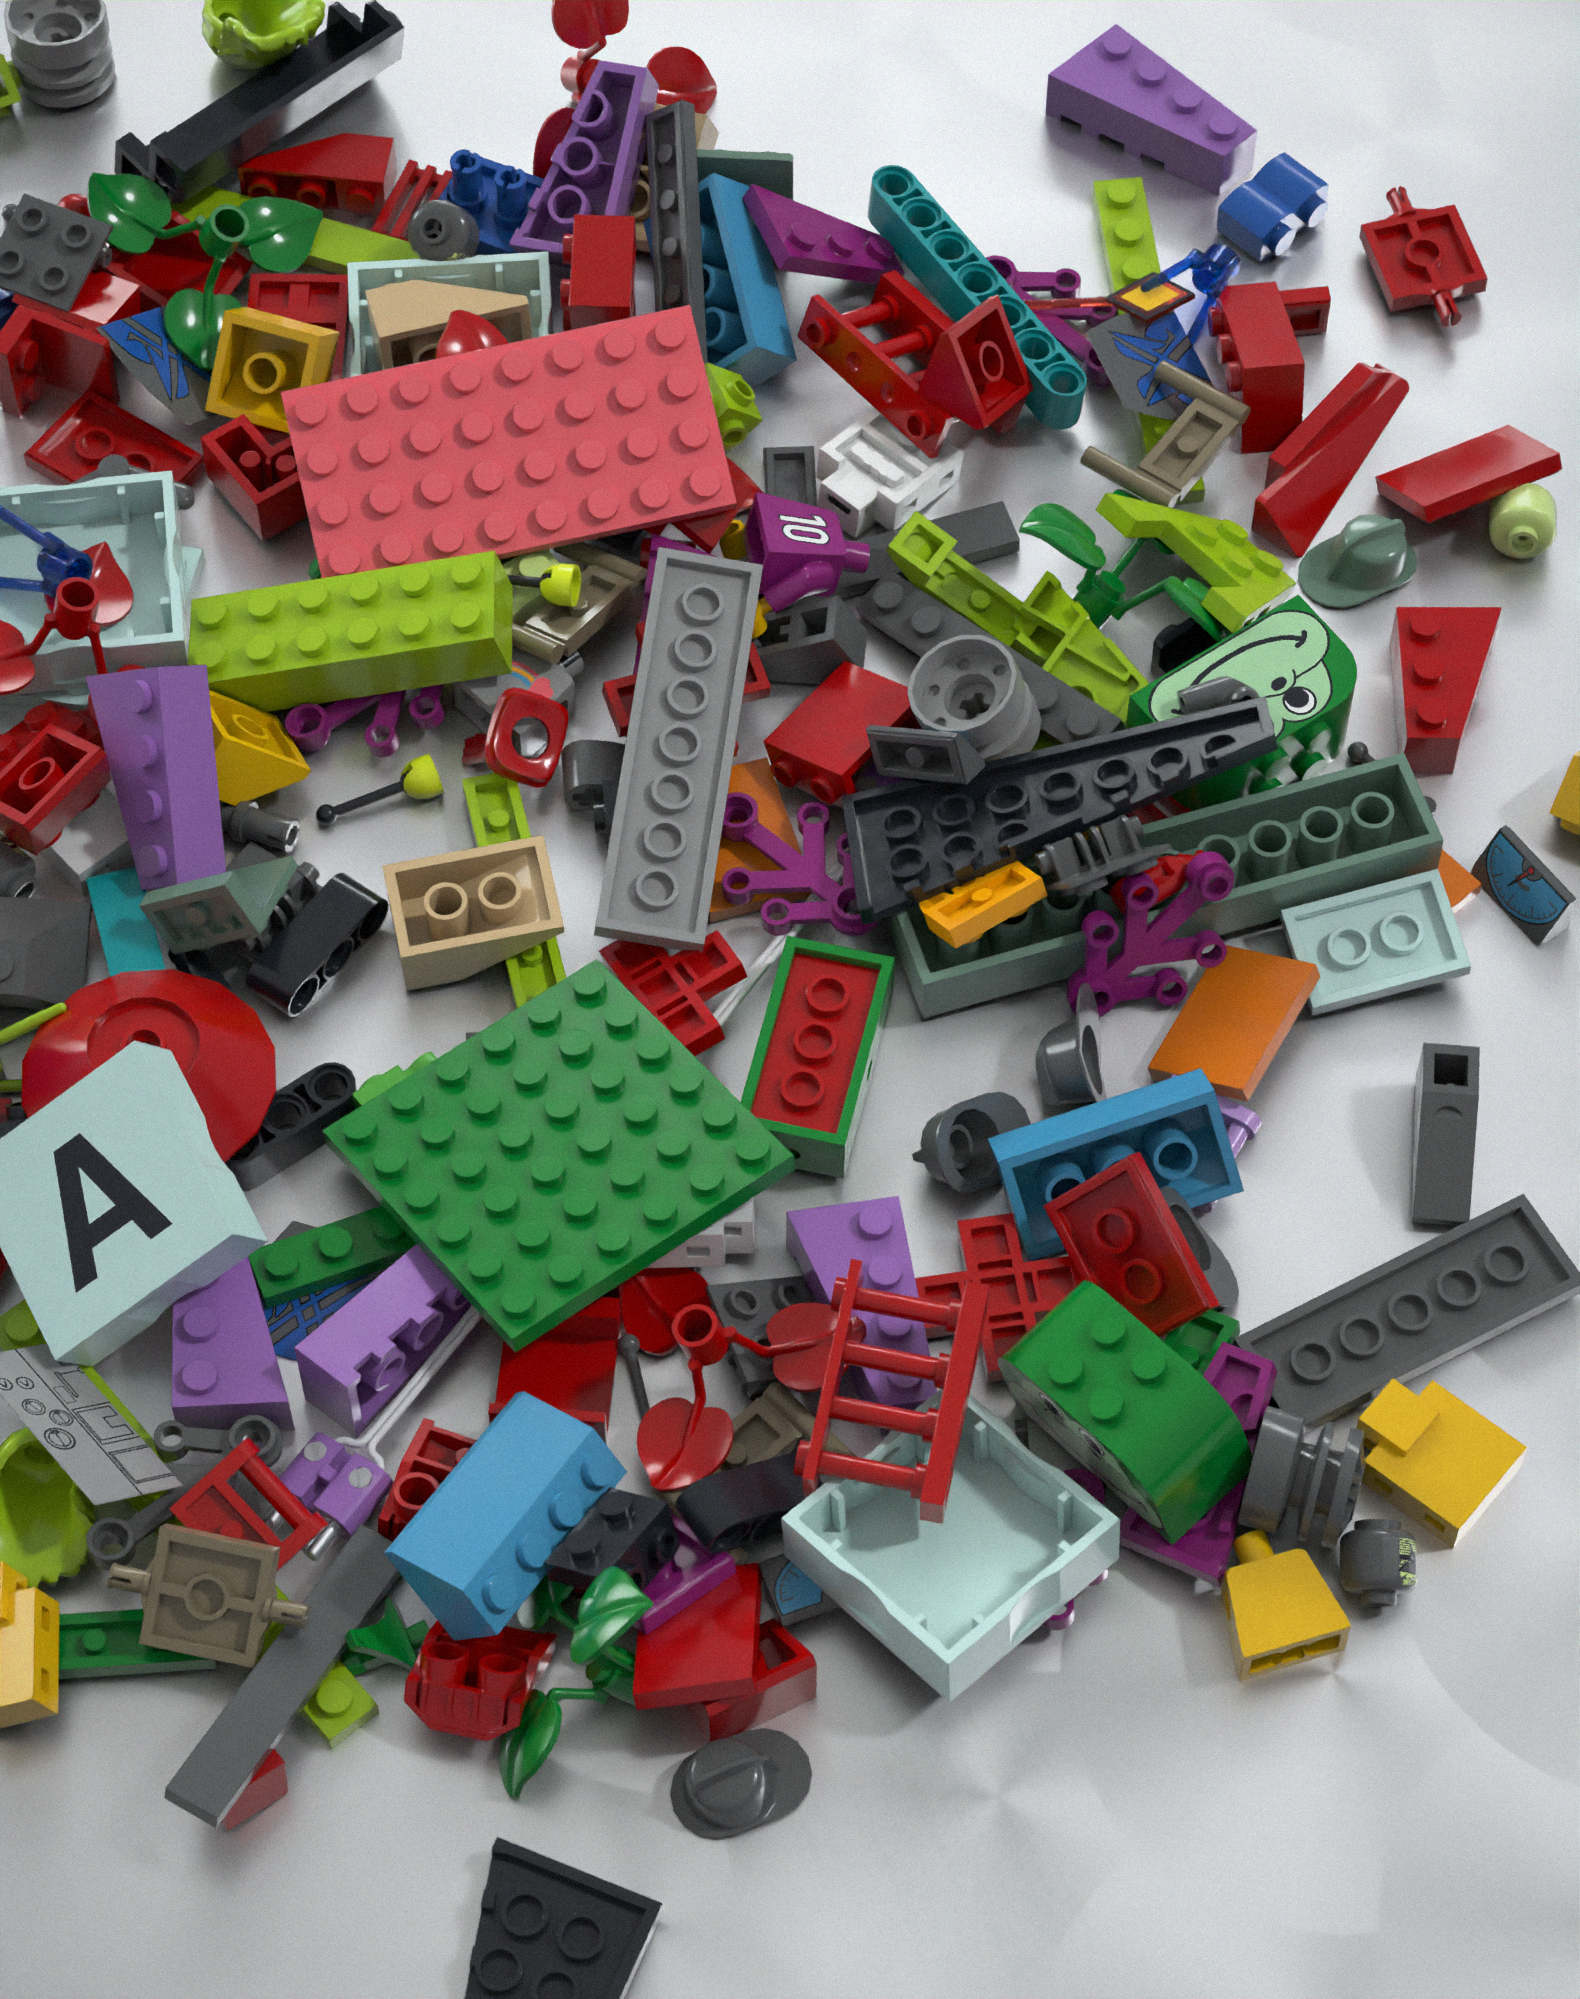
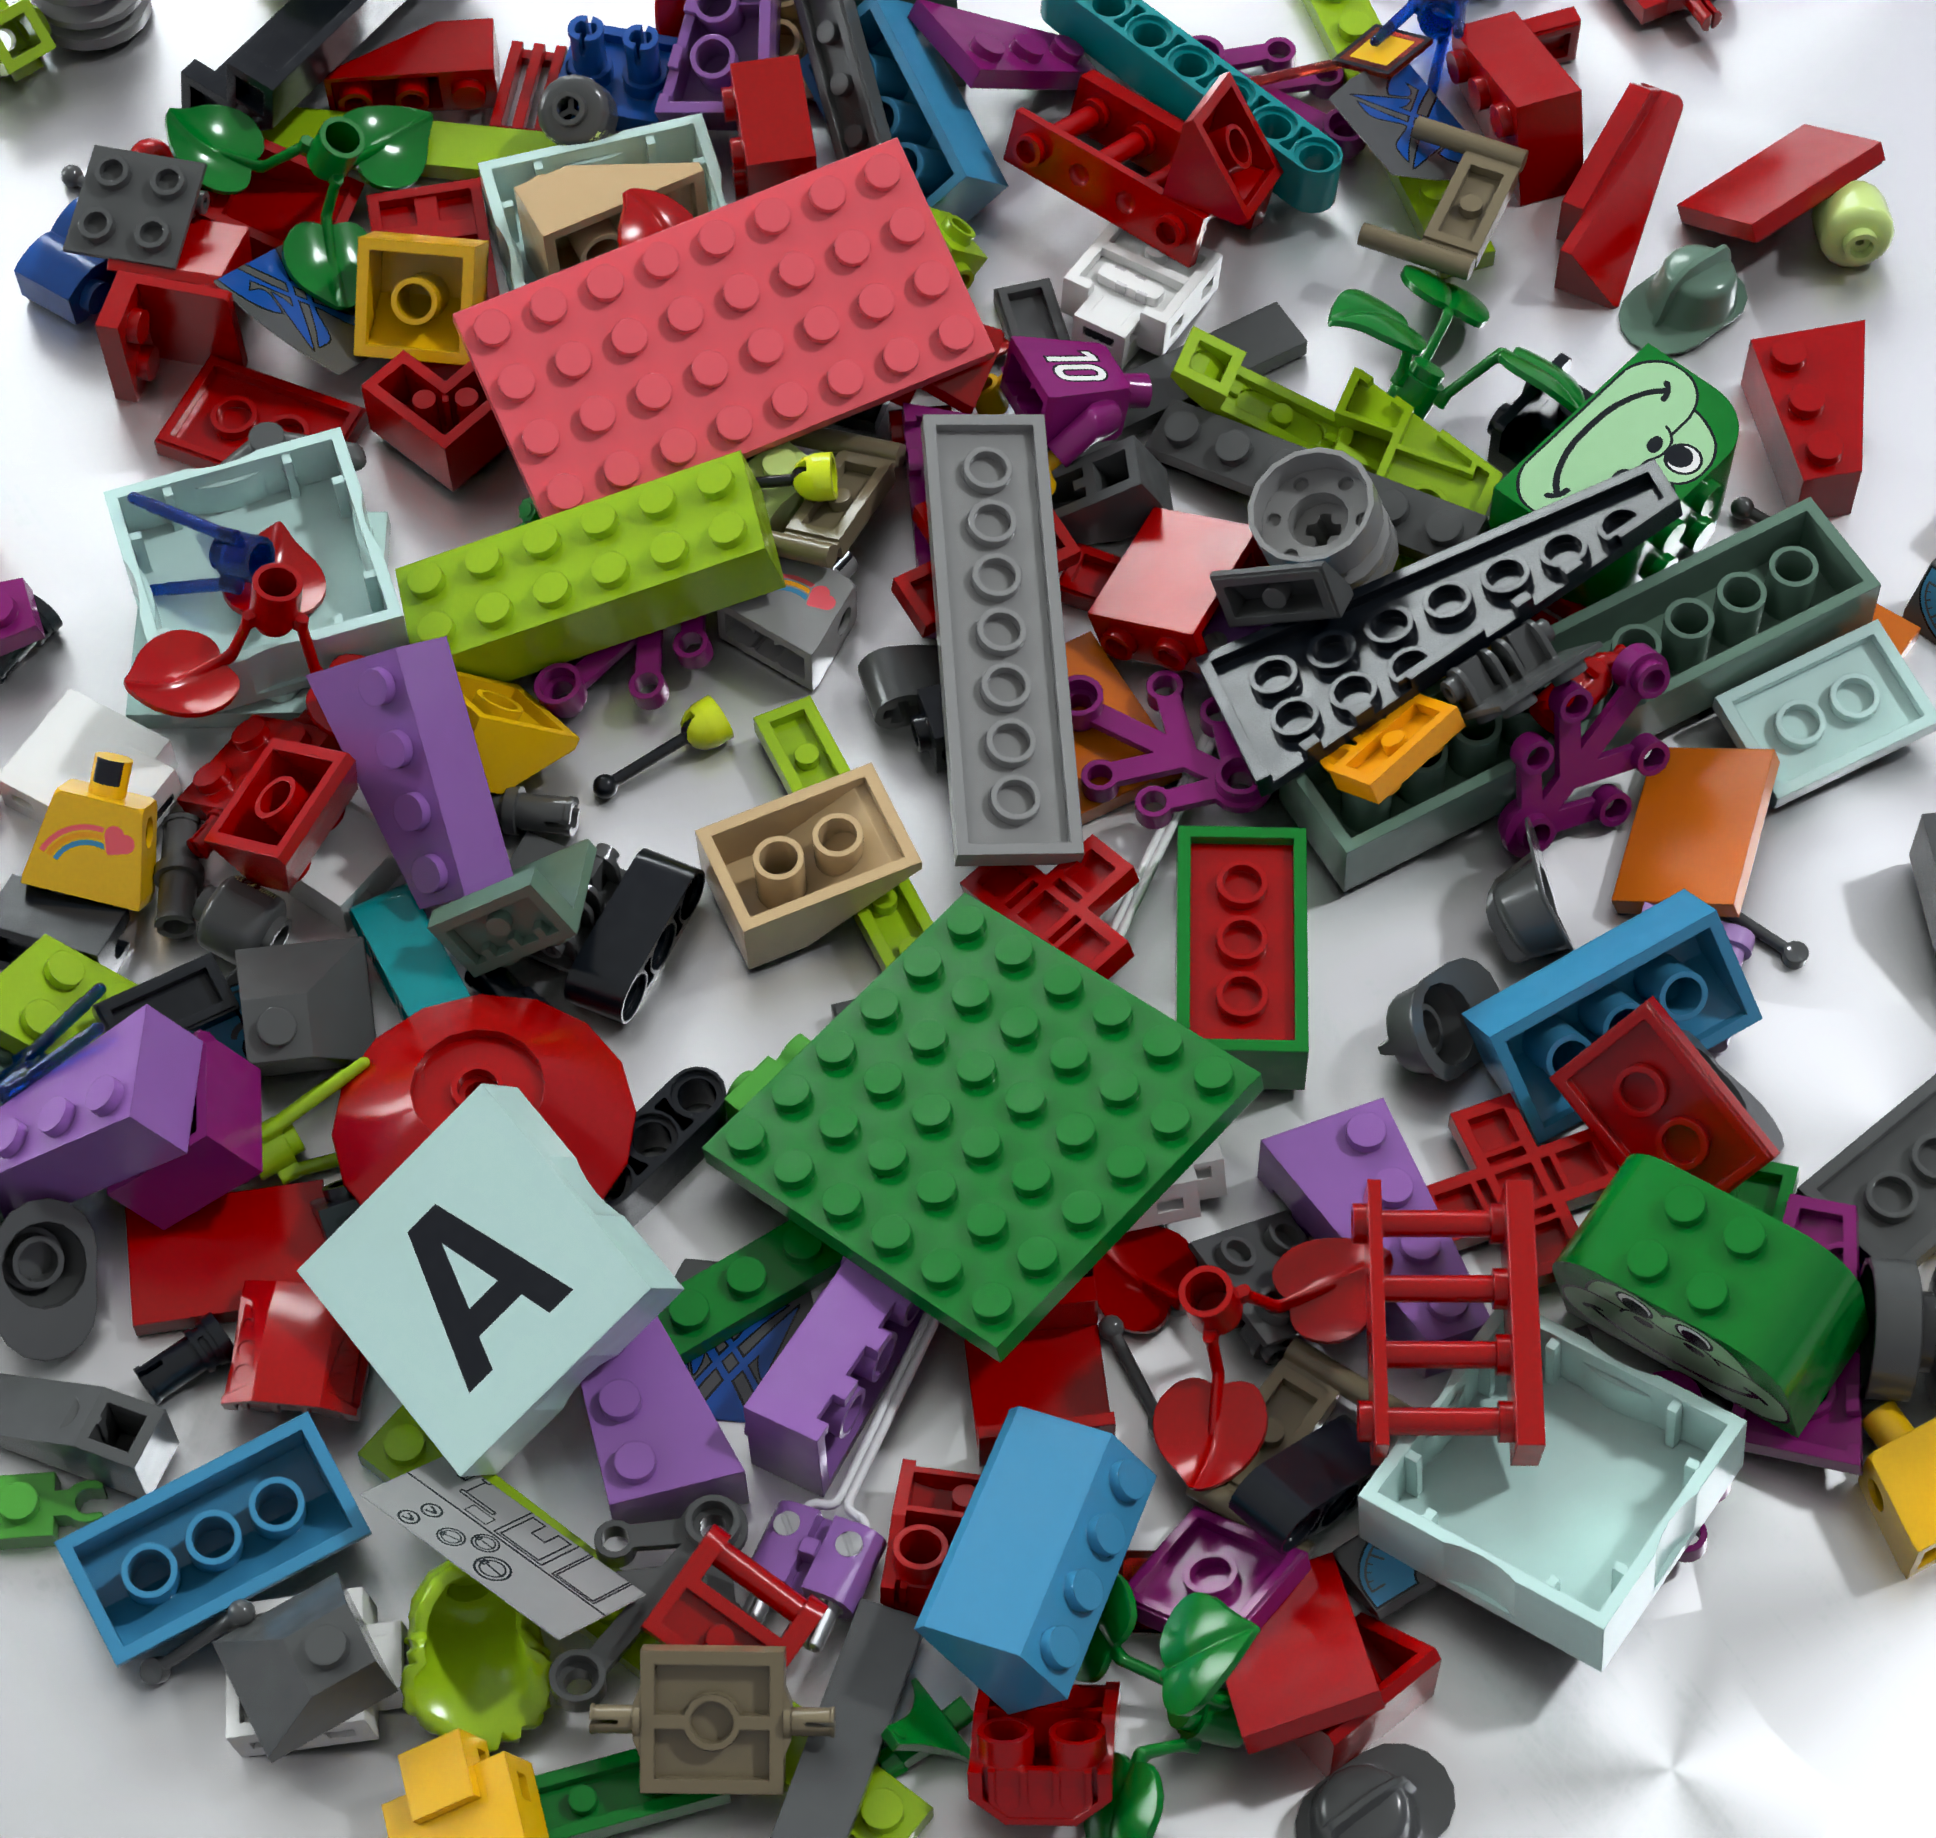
camera: 10 degrees left, 0 degrees up
red piece [461,687,569,788] -> none
black bracket [544,1487,679,1592] -> none
lime wing [1096,493,1296,633] -> none
dark grey arm [1177,676,1260,715] -> none
none -> red tile [1059,542,1122,612]
none -> dark grey hinge [1726,912,1809,969]

